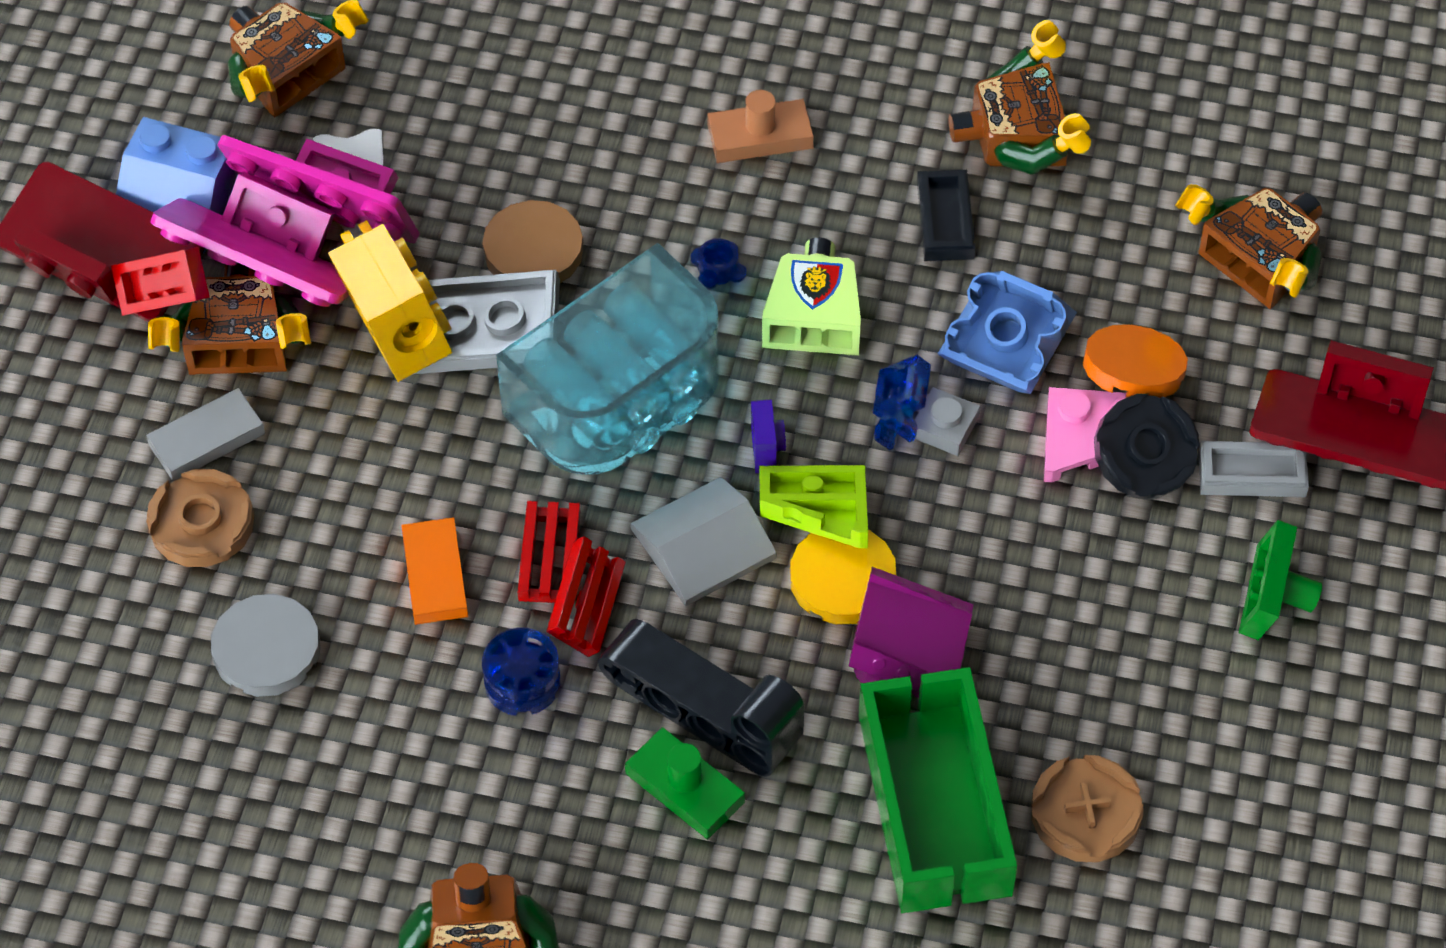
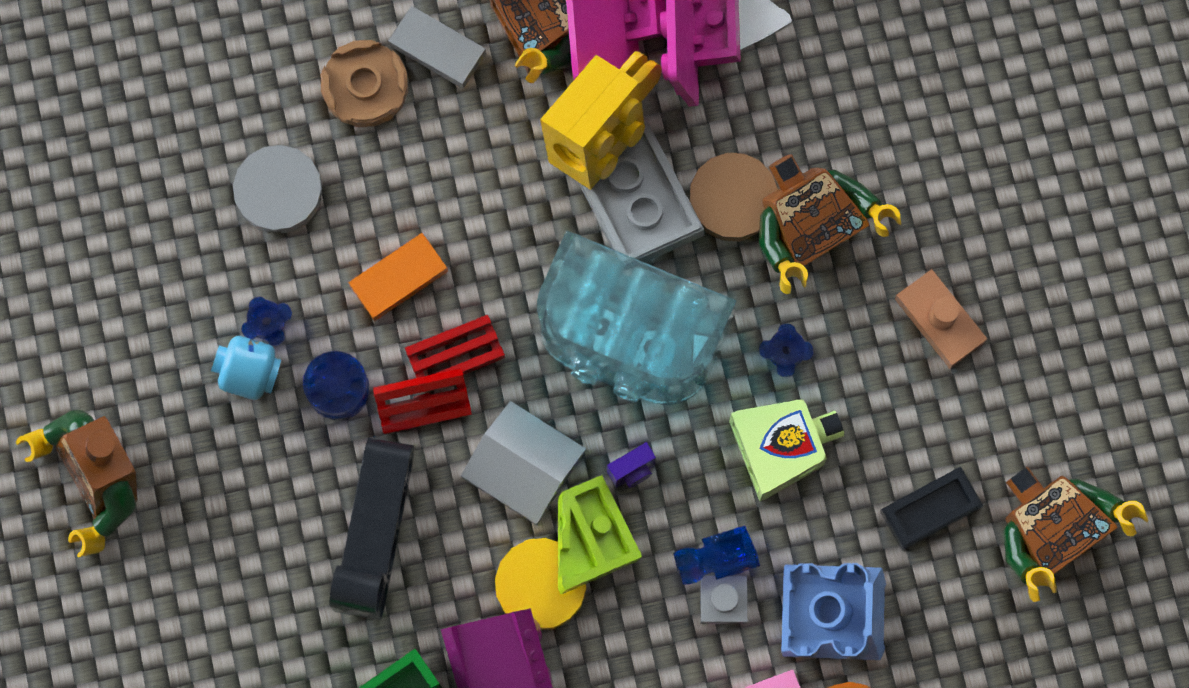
camera: 65 degrees right, 20 degrees up
green tile [625,727,745,840] -> none
none -> medium azure head [211,336,281,400]
none -> clear blue plate [241,297,292,346]
none -> torso [759,154,901,294]

